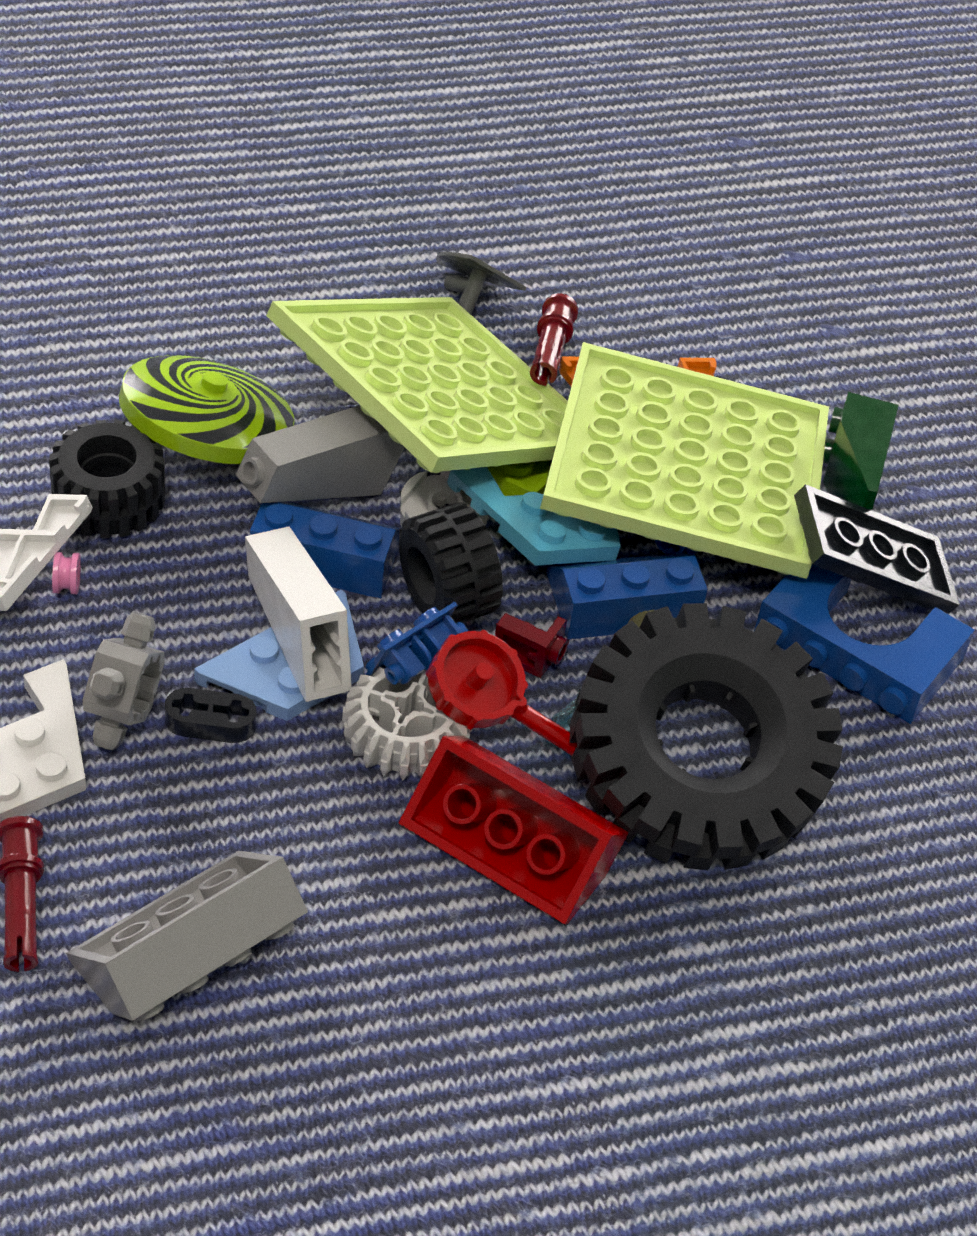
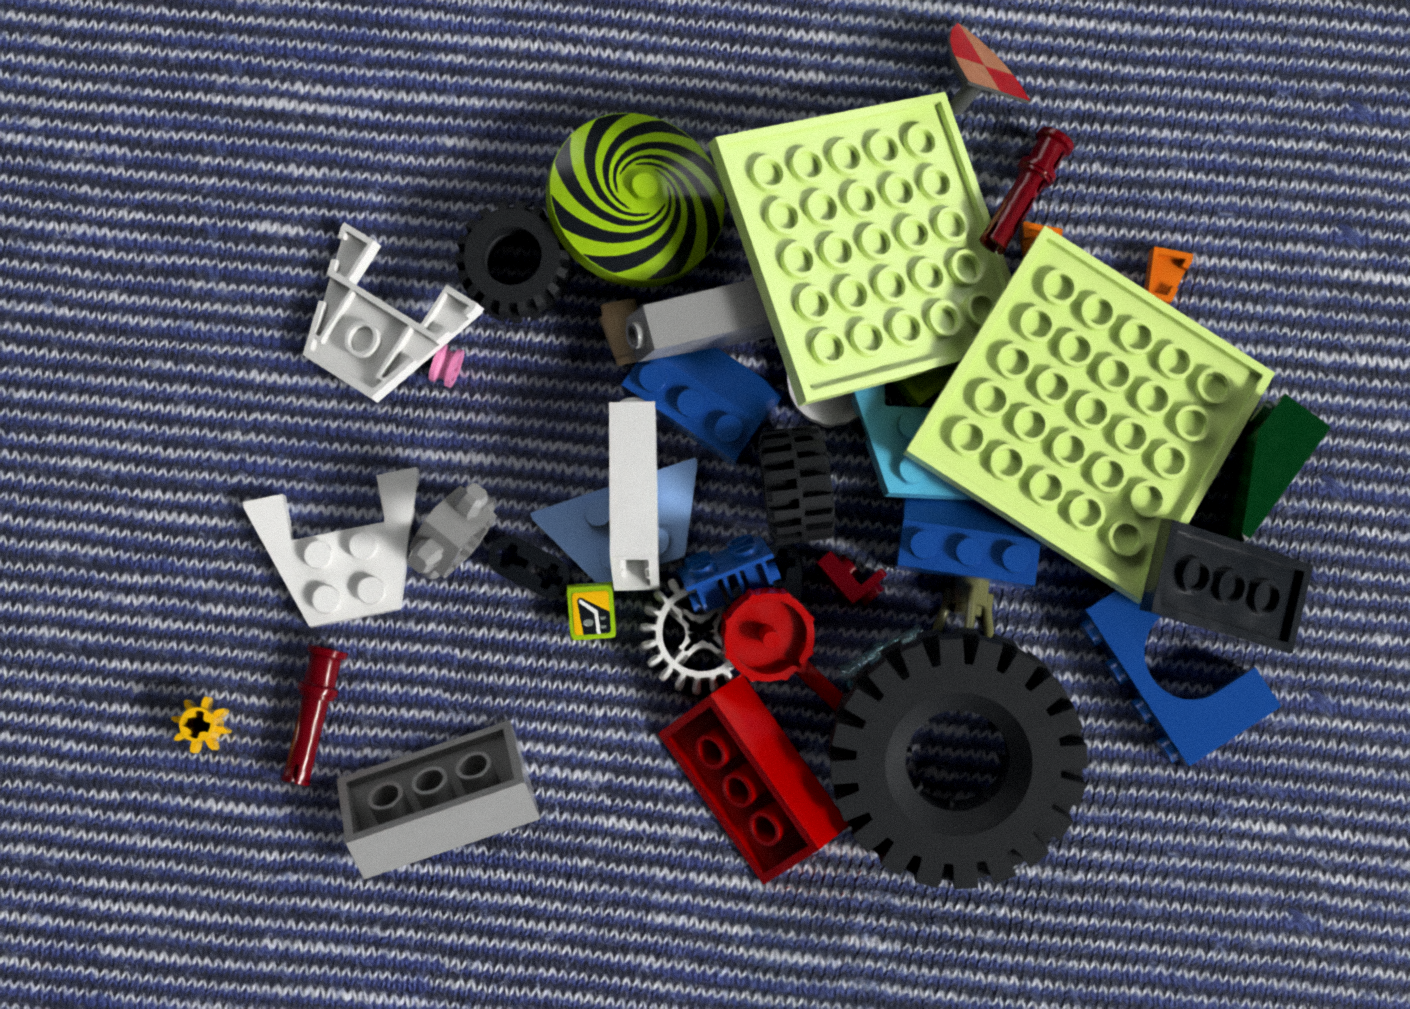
camera: 30 degrees right, 35 degrees up
none -> slope [567,582,616,641]
none -> tan cone [598,298,637,366]

